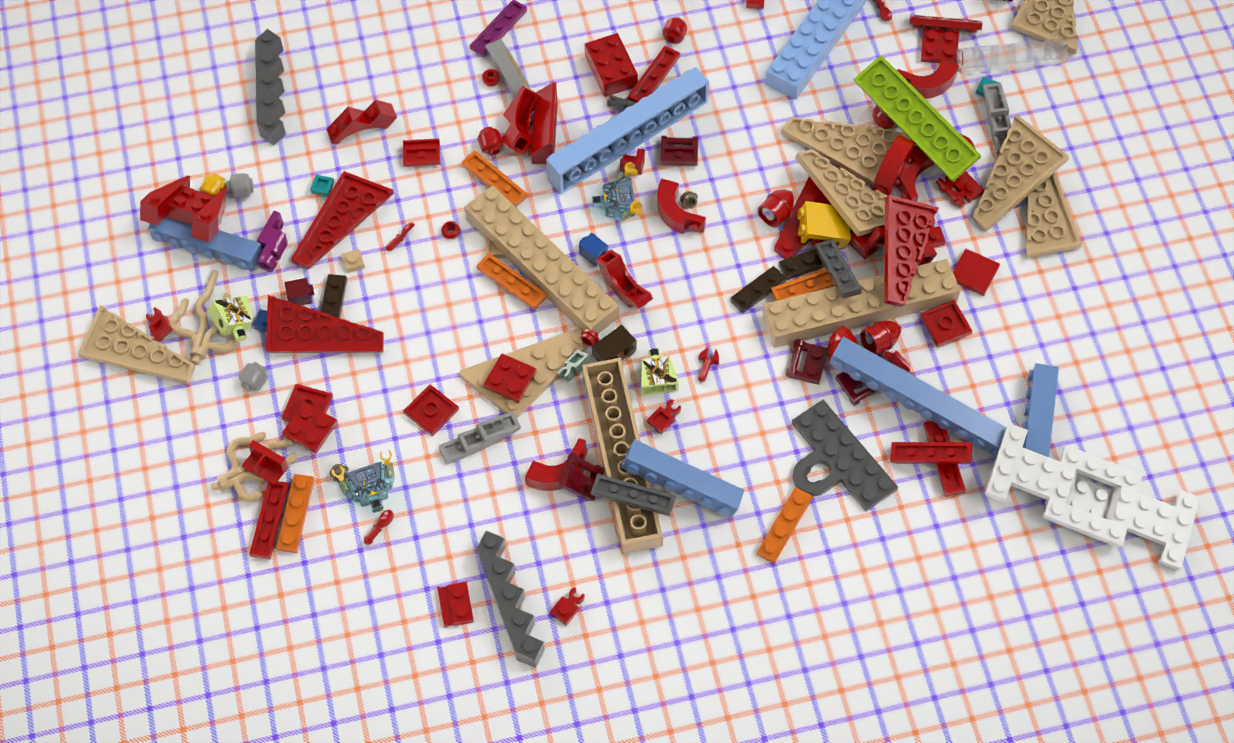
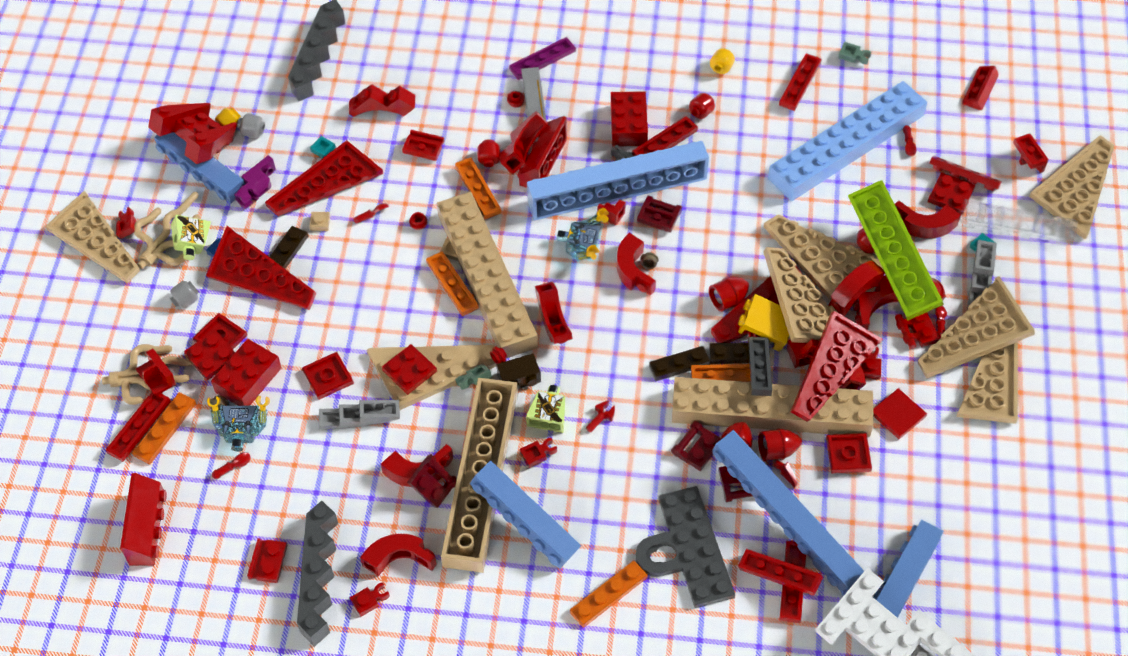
camera: 20 degrees right, 5 degrees down
dark red brick [284,278,315,306] -> none
blue brick [579,232,609,267] -> none
dark grey plate [591,474,676,517] -> none
none -> red slope [120,473,167,566]
none -> red brick [211,338,282,406]
none -> red arch [360,534,437,576]
none -> red piece [935,306,947,338]

